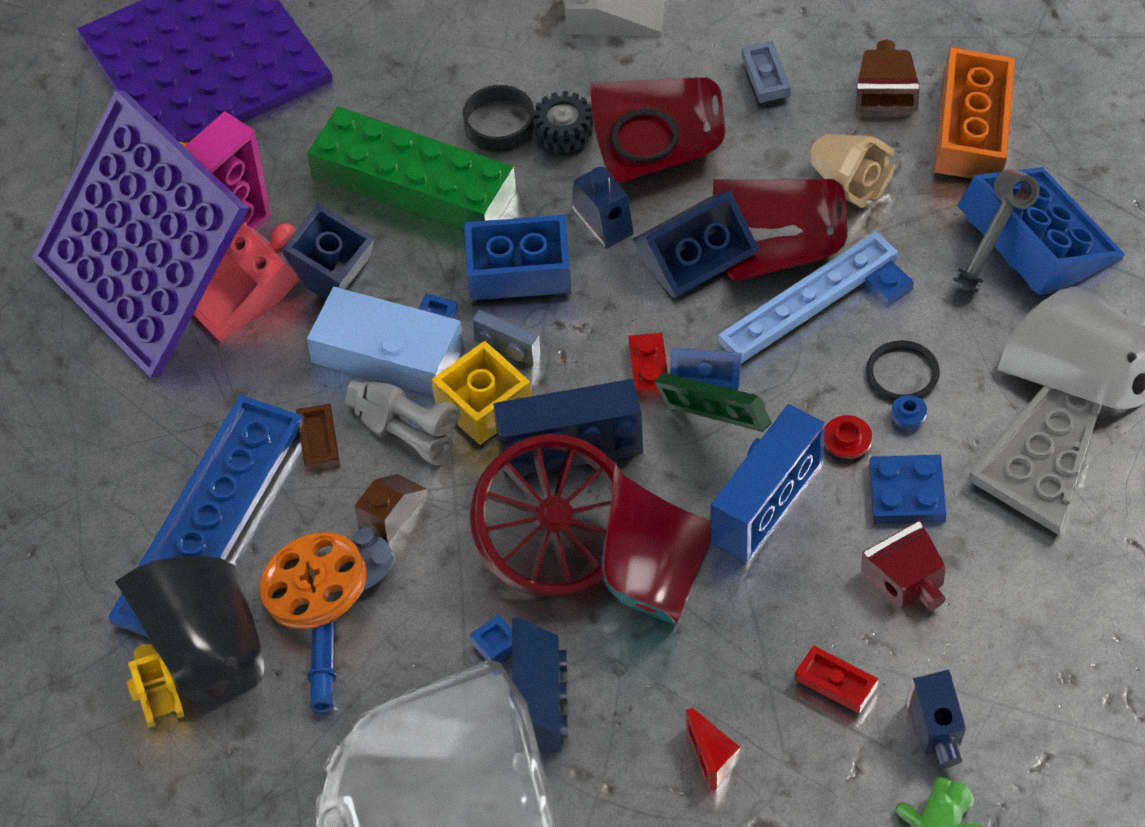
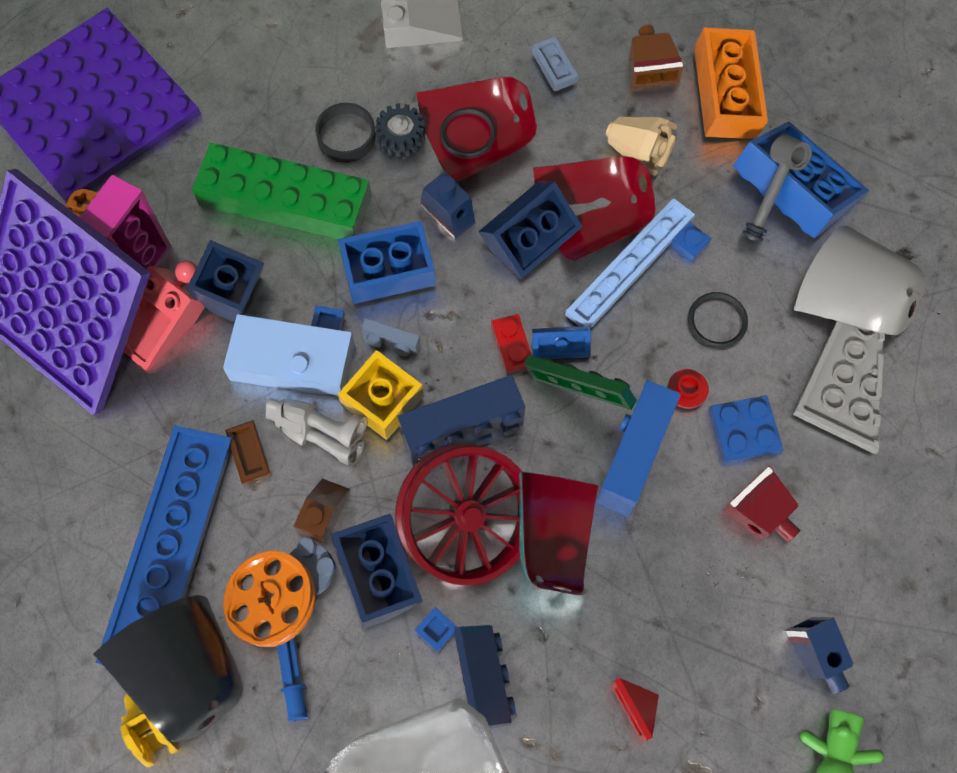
camera: 15 degrees left, 15 degrees up
red plate [794,645,879,714] -> none
blue plate [891,395,927,429] -> none
none -> dark blue slope [331,513,423,630]

